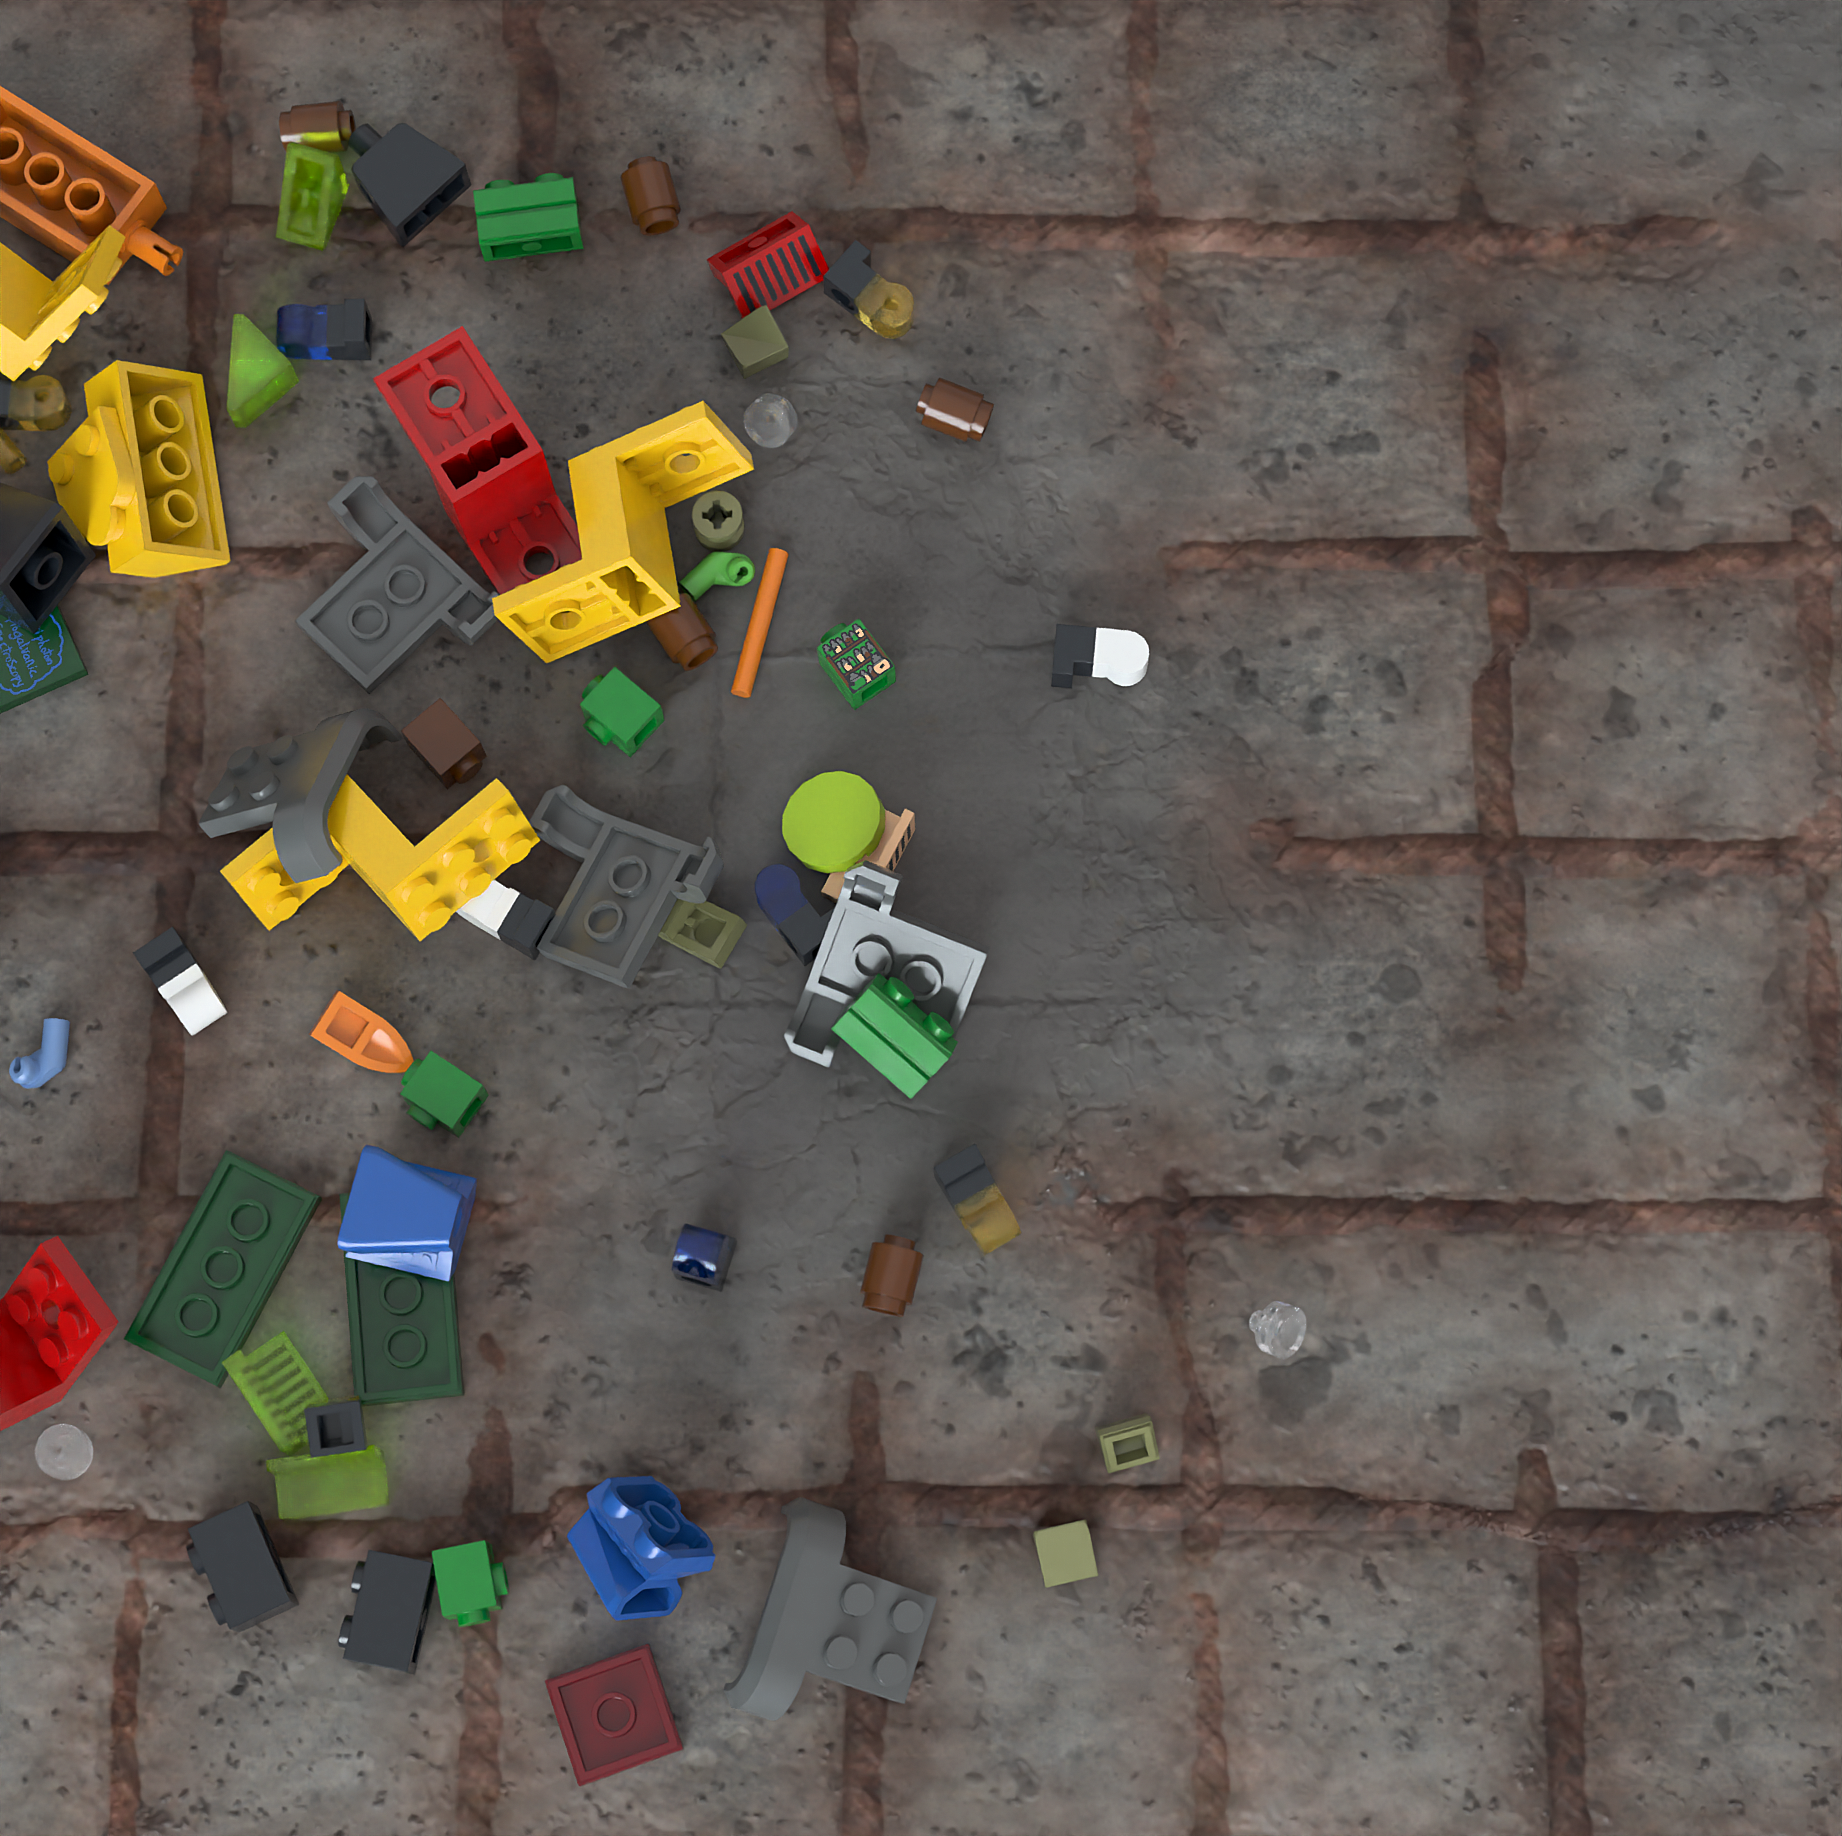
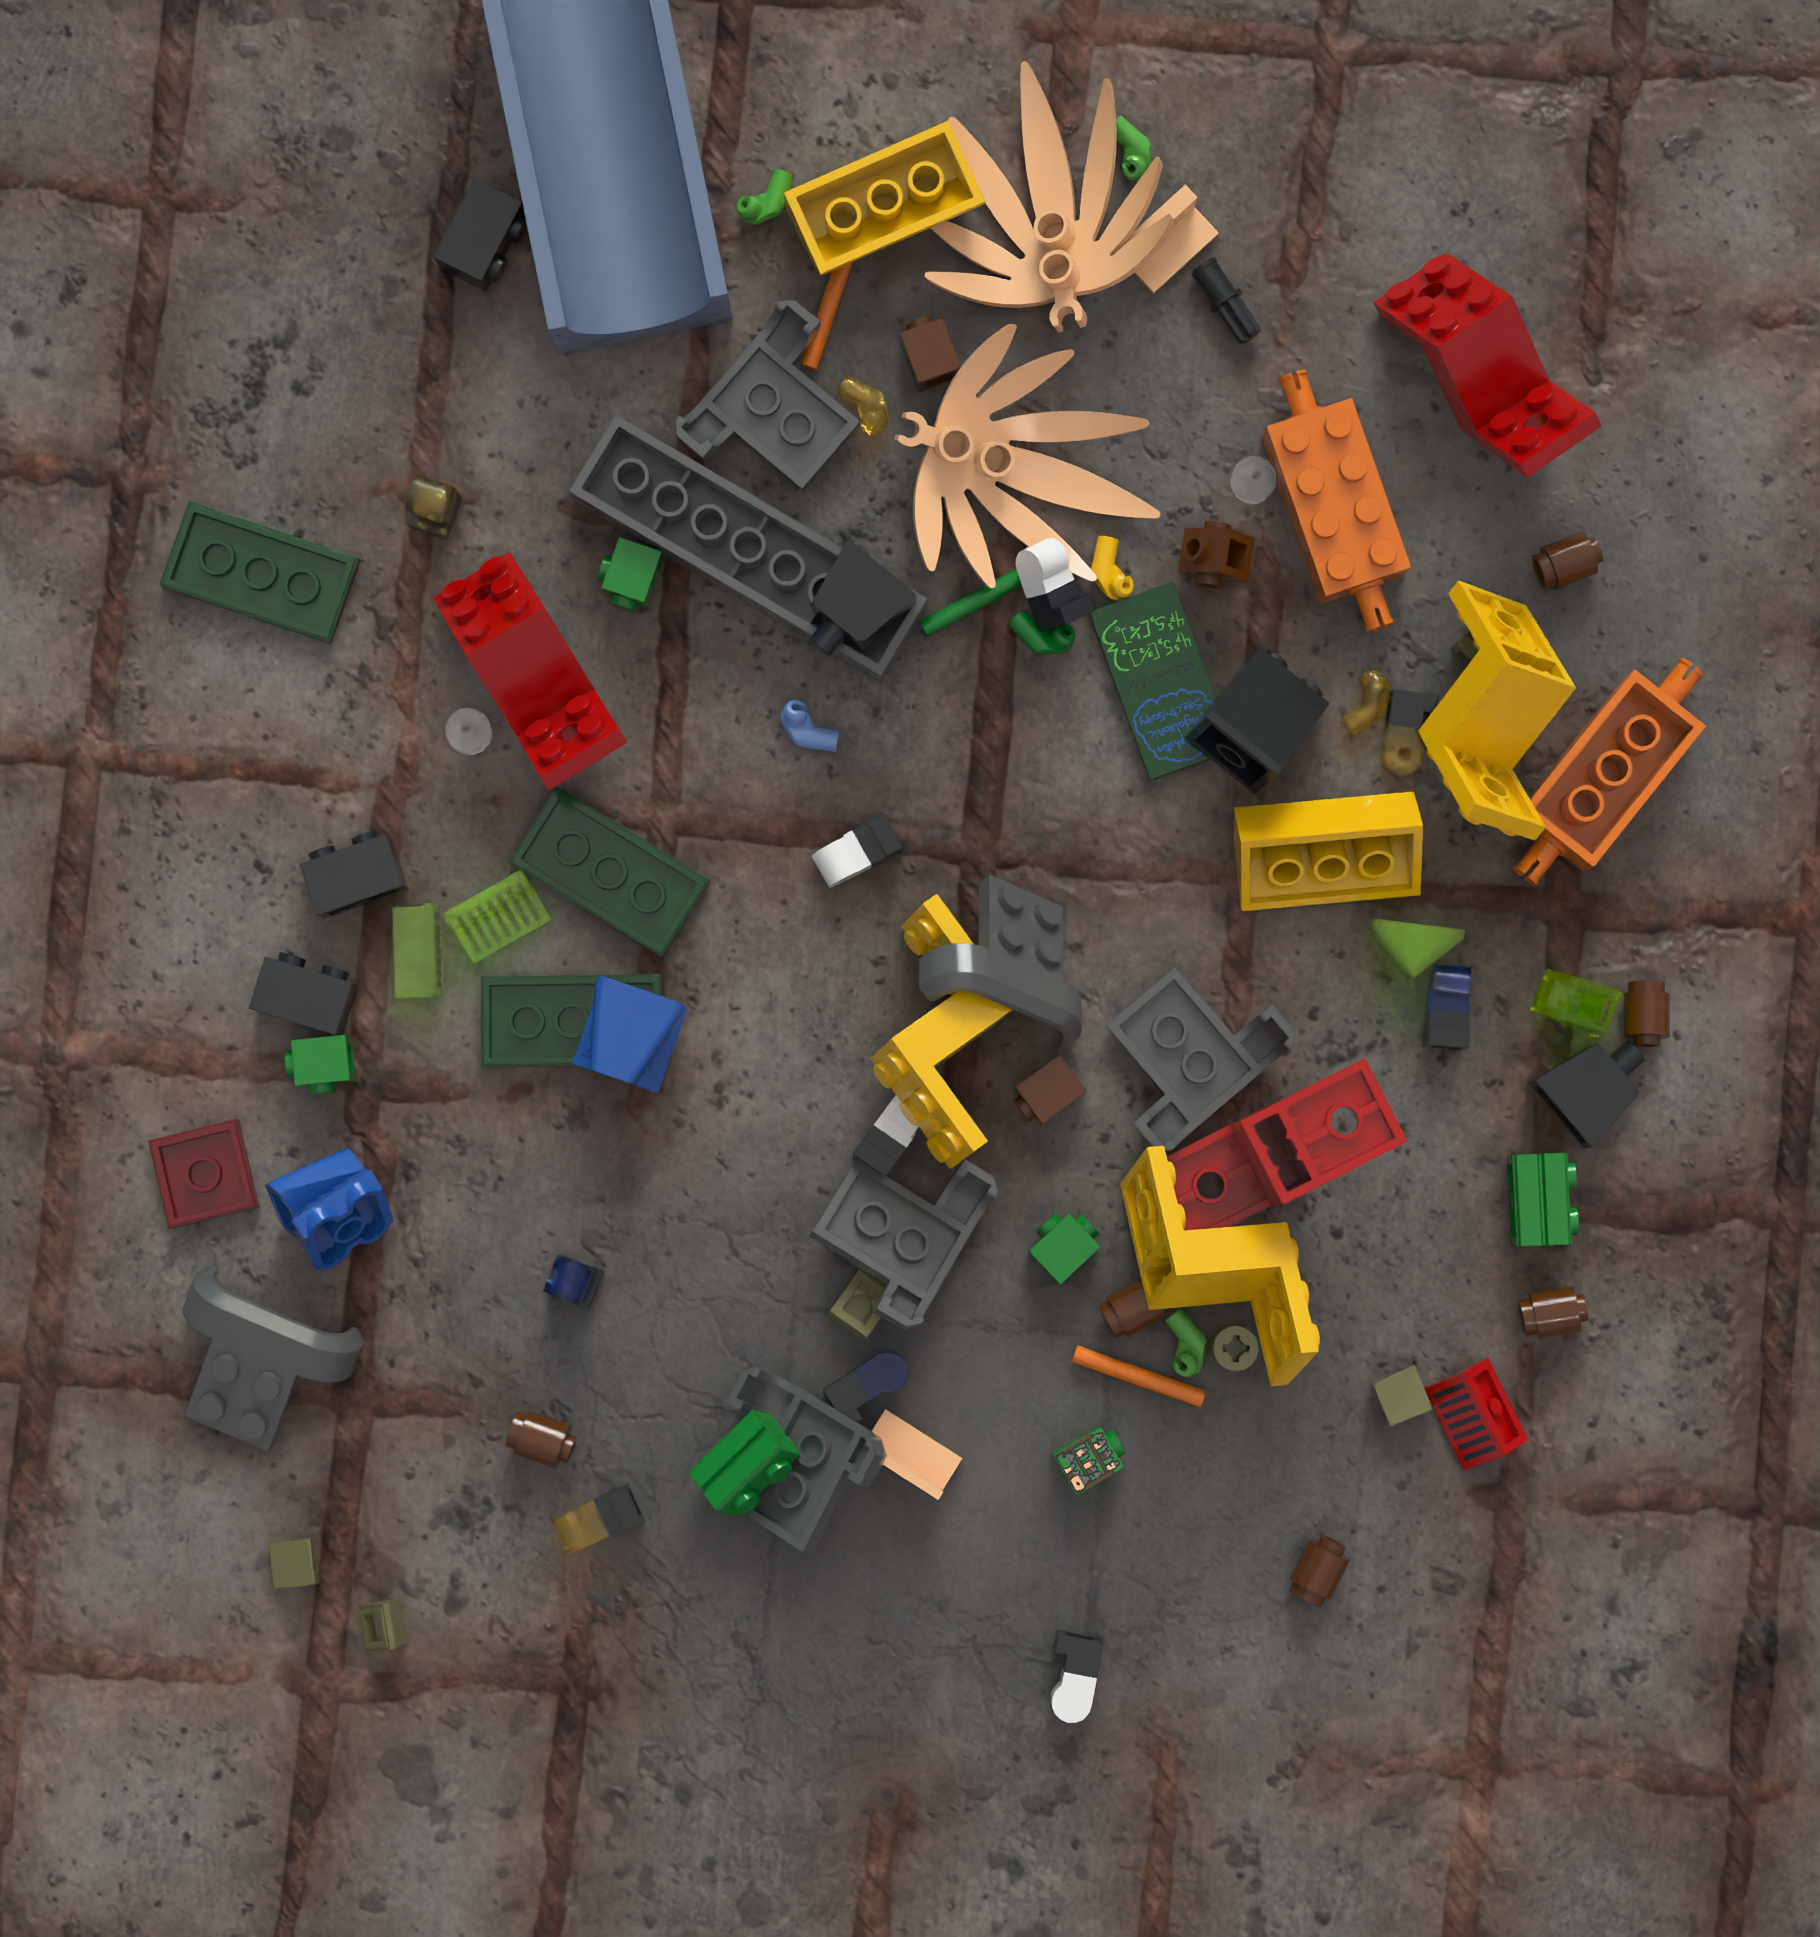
camera: 90 degrees right, 10 degrees up
yellow plate [47,405,136,546] -> none
black leg [304,1395,368,1458] -> none
orange plate [309,990,414,1073] -> none
green brick [400,1051,489,1138] -> none
clear tile [743,393,798,448] -> none
lime tile [782,771,885,873] -> none
leg [823,240,914,339] -> none
clear tile [1249,1301,1306,1359] -> none

